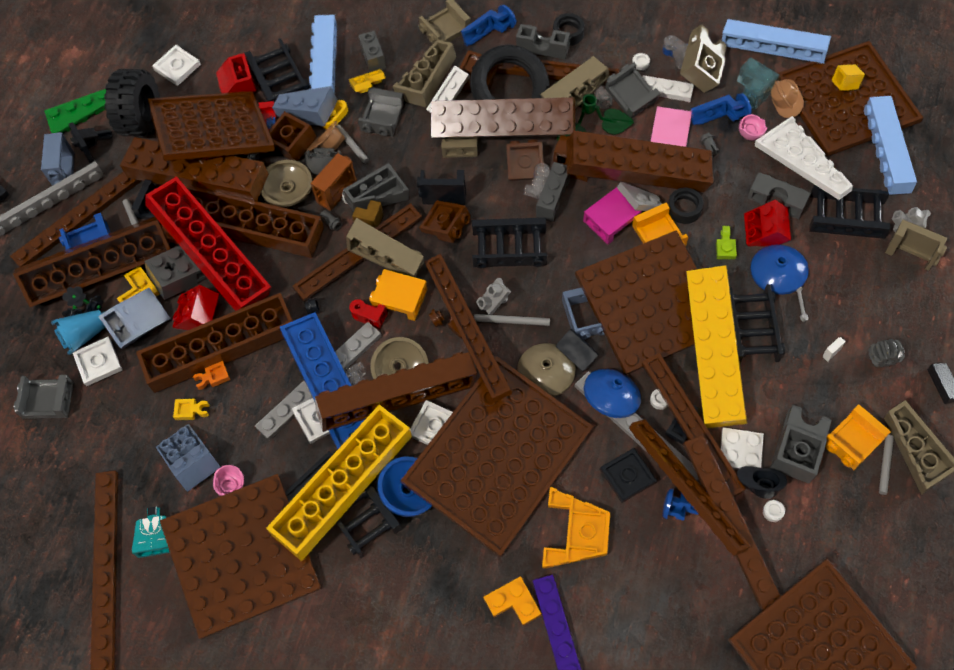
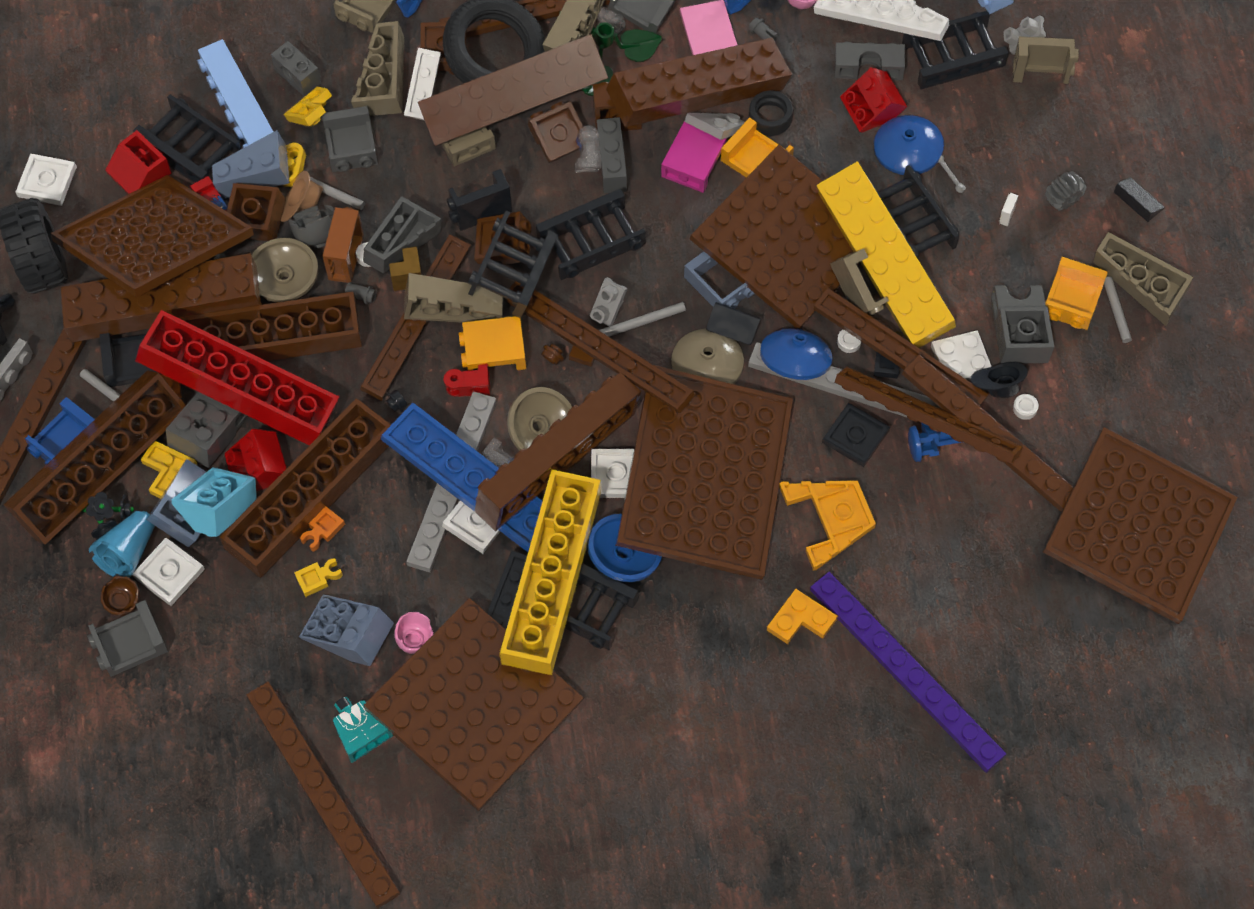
camera: 30 degrees left, 0 degrees up
lime plate [716,226,737,259] -> none
none -> reddish brown hair [100,576,140,616]
none -> medium azure slope [172,467,257,537]
none -> black fence [468,211,558,318]
none -> dark tan panel [830,249,889,315]

